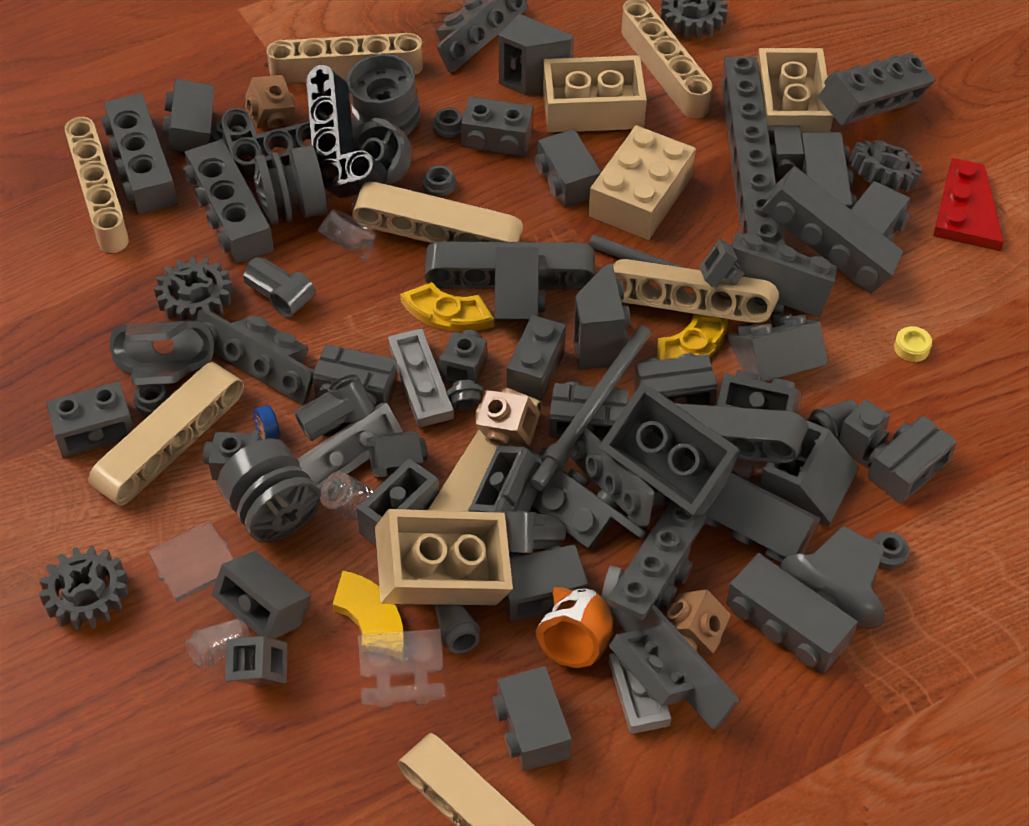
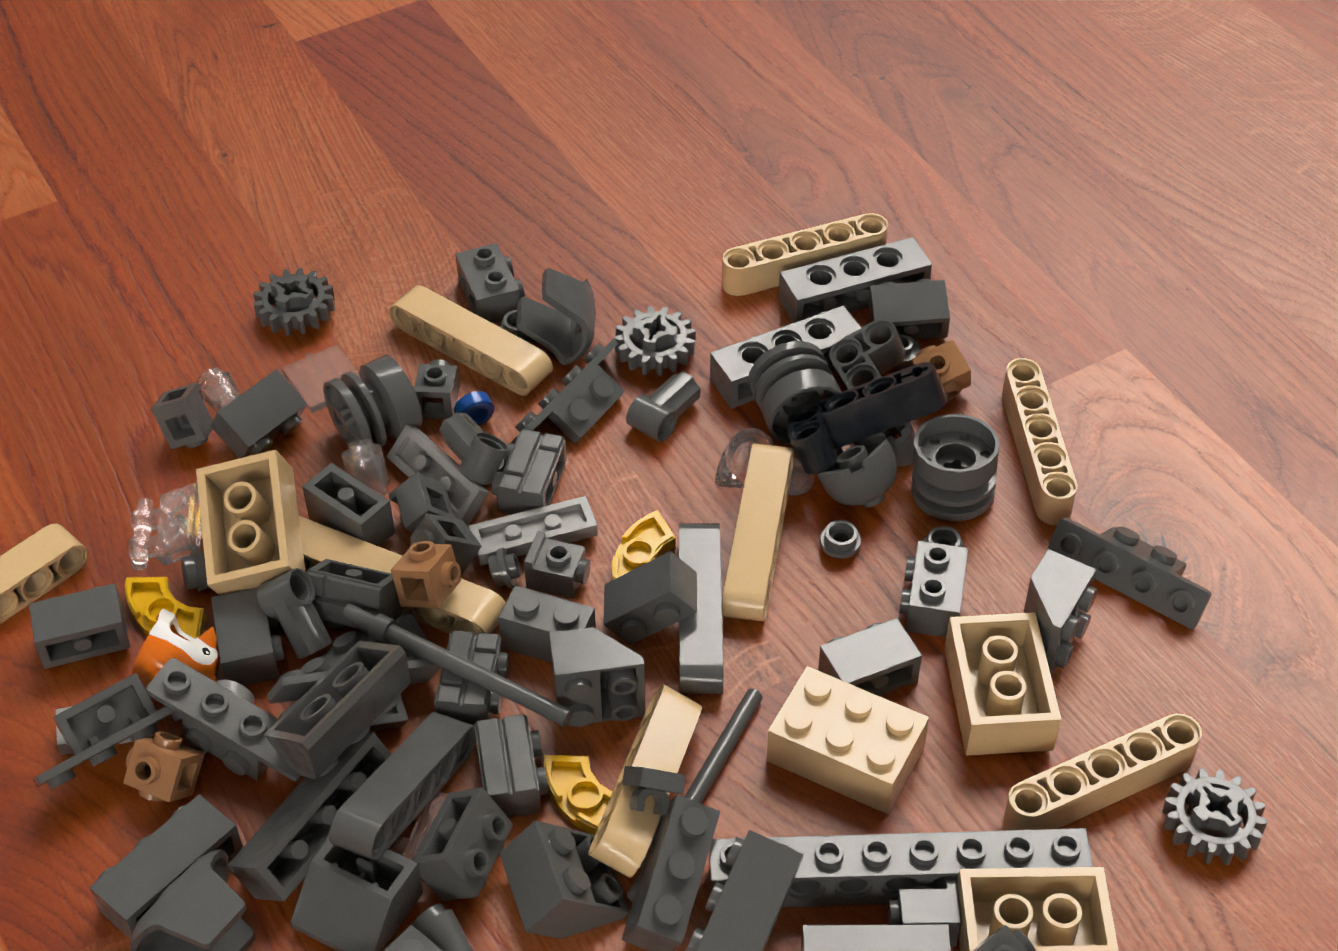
camera: 90 degrees right, 5 degrees down
none -> yellow tile [125,577,206,639]
none -> dark grey brick [409,513,482,576]

